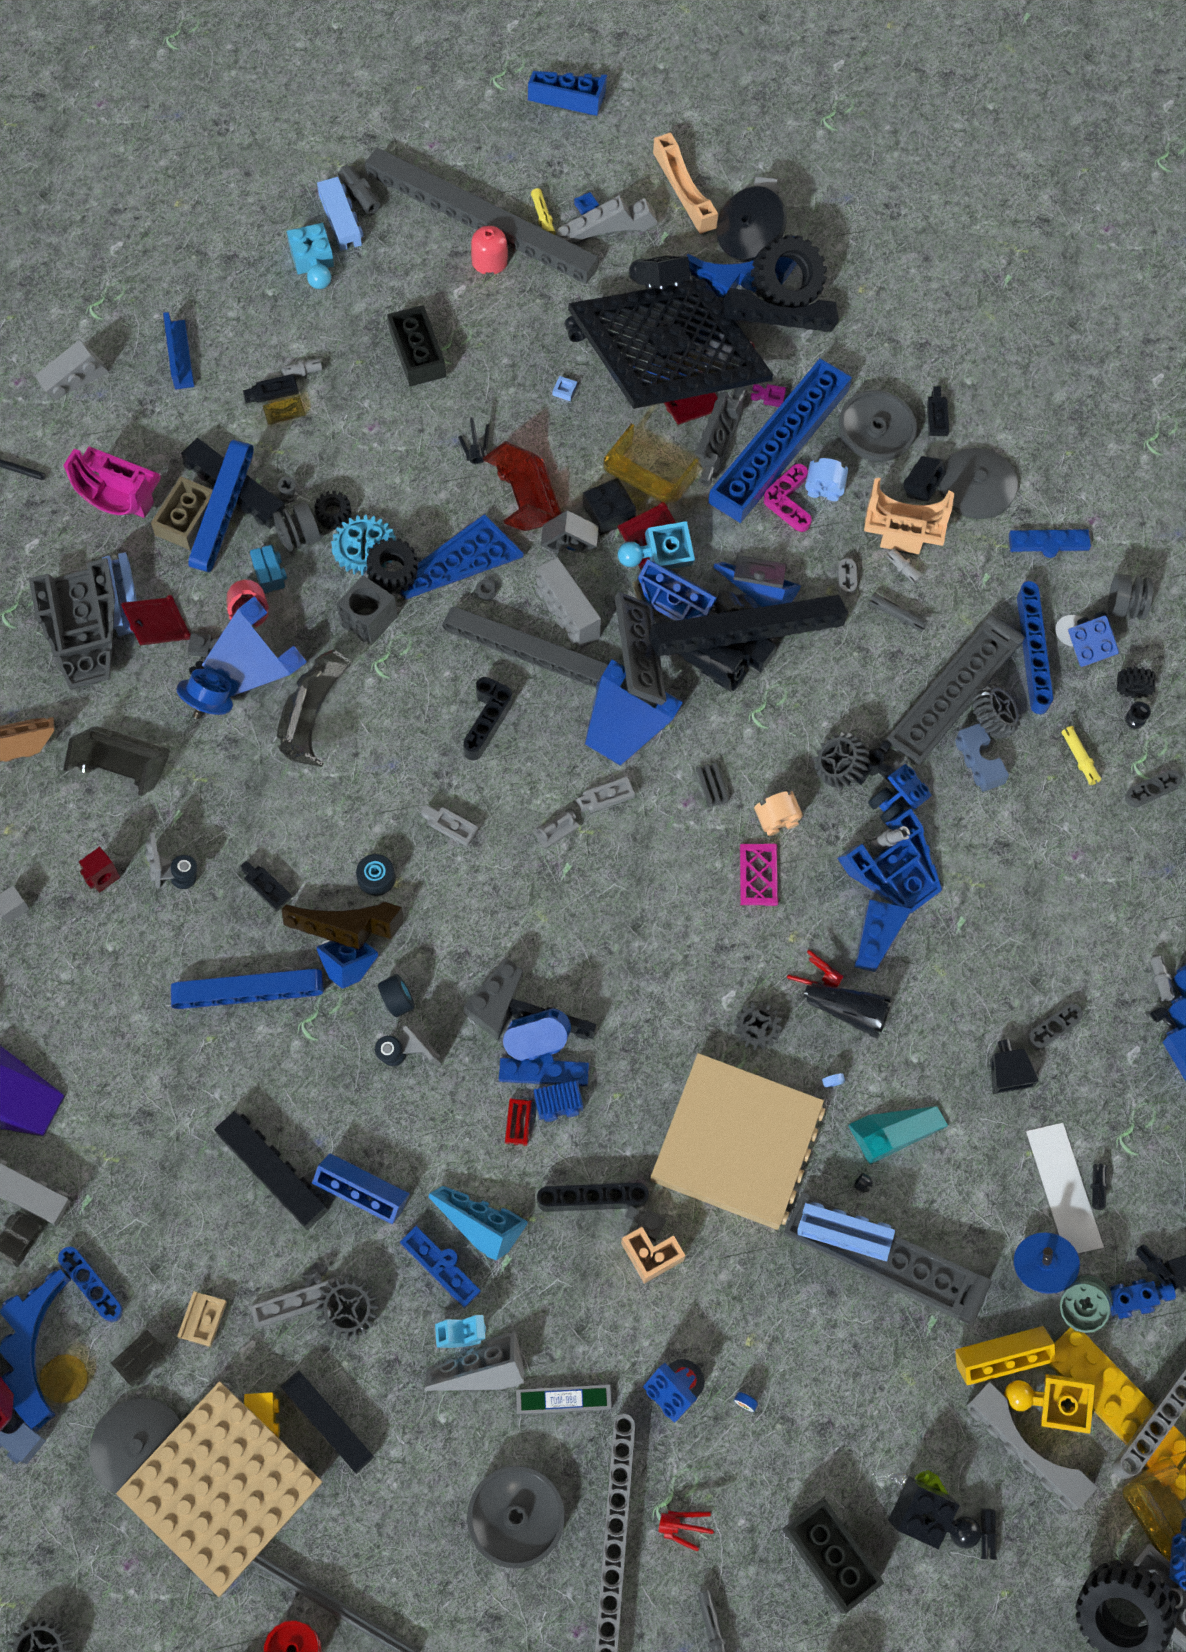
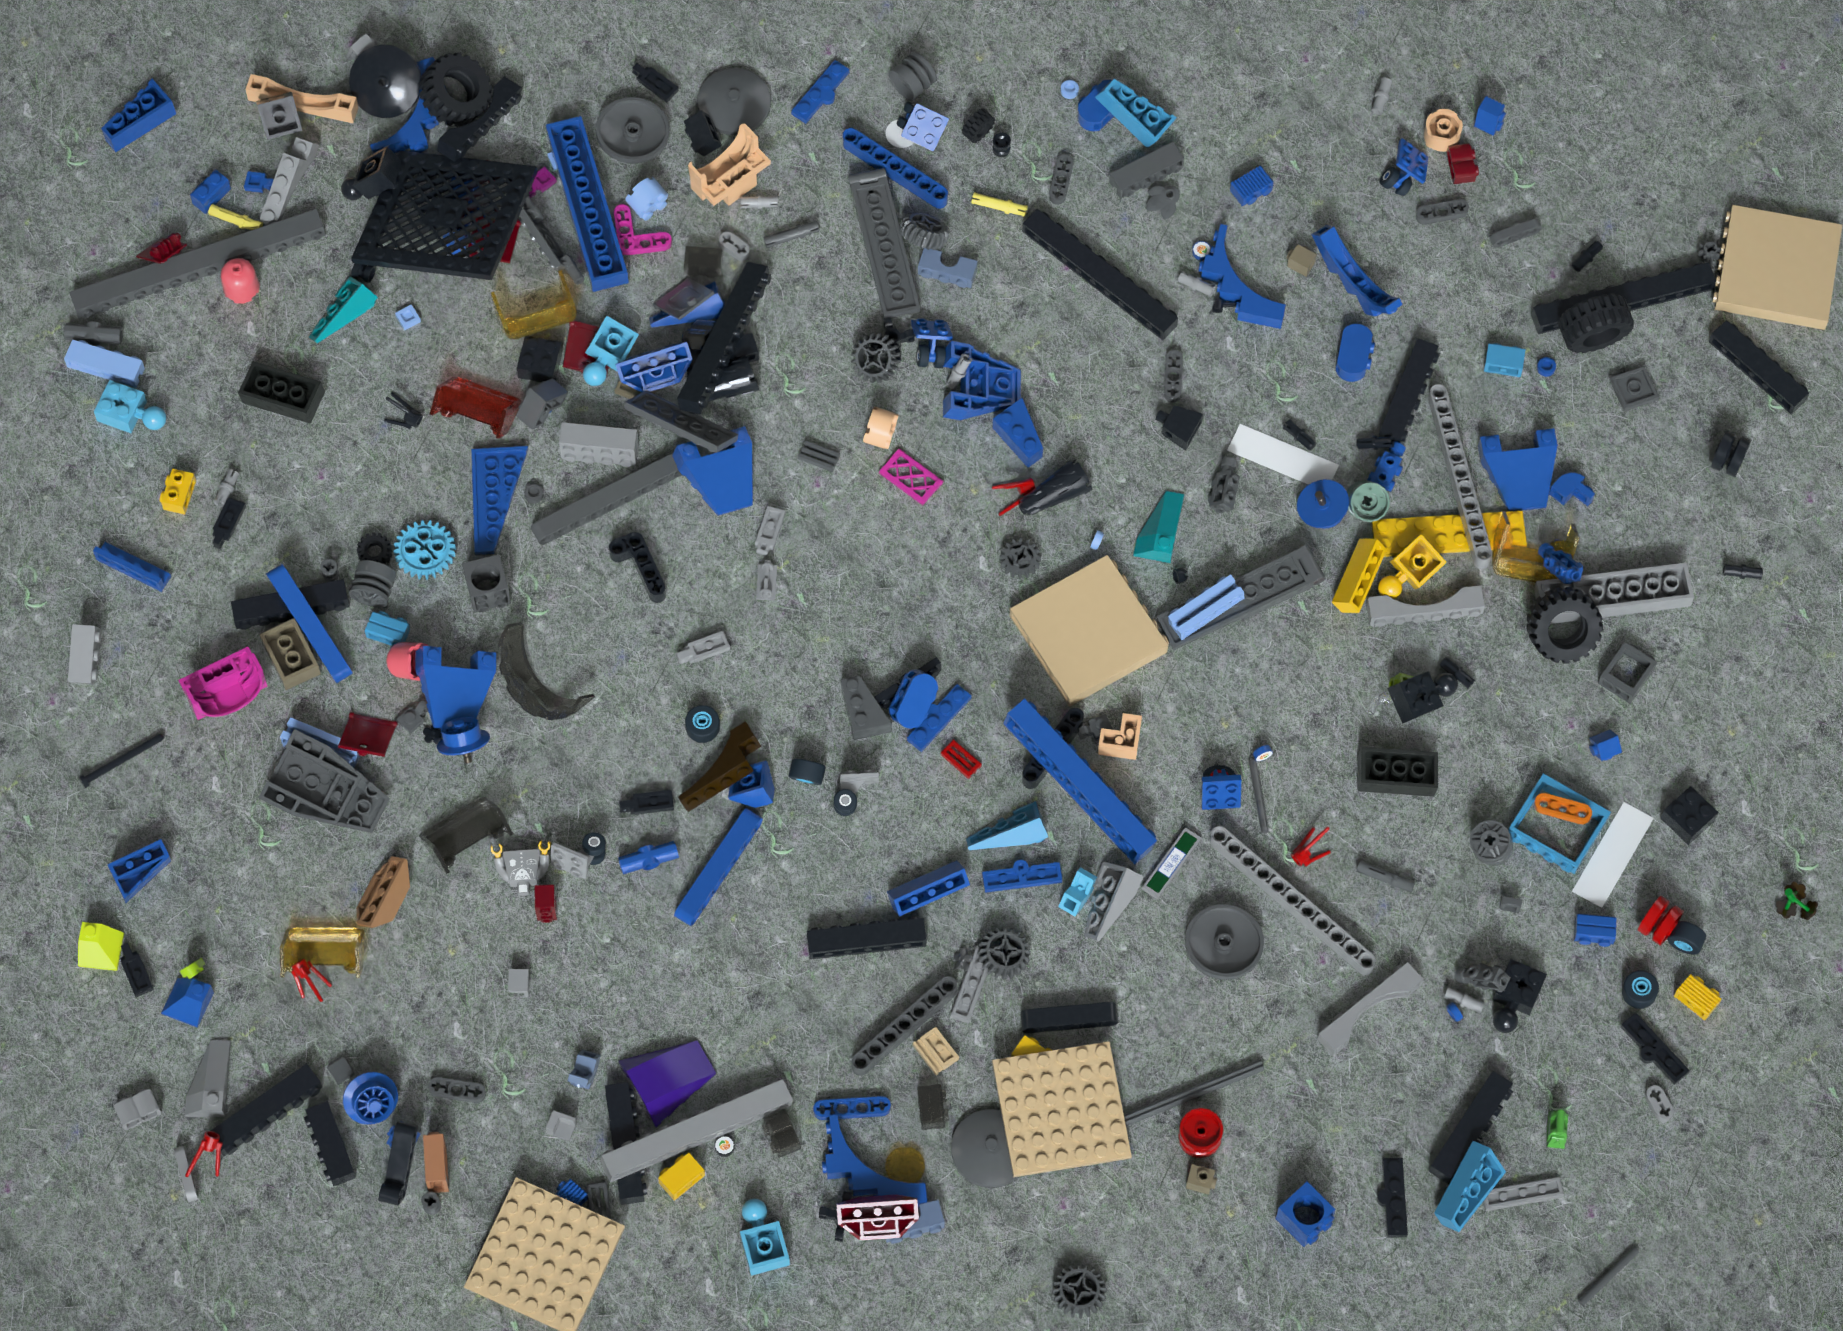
camera: 50 degrees left, 0 degrees up
clear yellow tile [262,396,305,425] -> none
black tyre [367,538,418,594] -> none
blue brick [534,1080,583,1122] -> none
none -> dark red hinge [136,233,187,264]
none -> yellow brick [160,469,196,515]
none -> blue brick [190,170,231,214]
none -> brick [256,92,303,140]
none -> teal wedge [309,277,378,343]
none -> light grey torso [490,840,551,896]
none -> blue piece [618,841,679,874]
none -> clear smoke brick [684,246,723,278]
none -> dark grey beam [852,976,957,1076]
none -> blue brick [1003,698,1157,865]
none -> black brick [1022,209,1178,341]
none -> dark grey brick [1208,457,1240,513]
none -> flat silver bar [1248,759,1269,834]

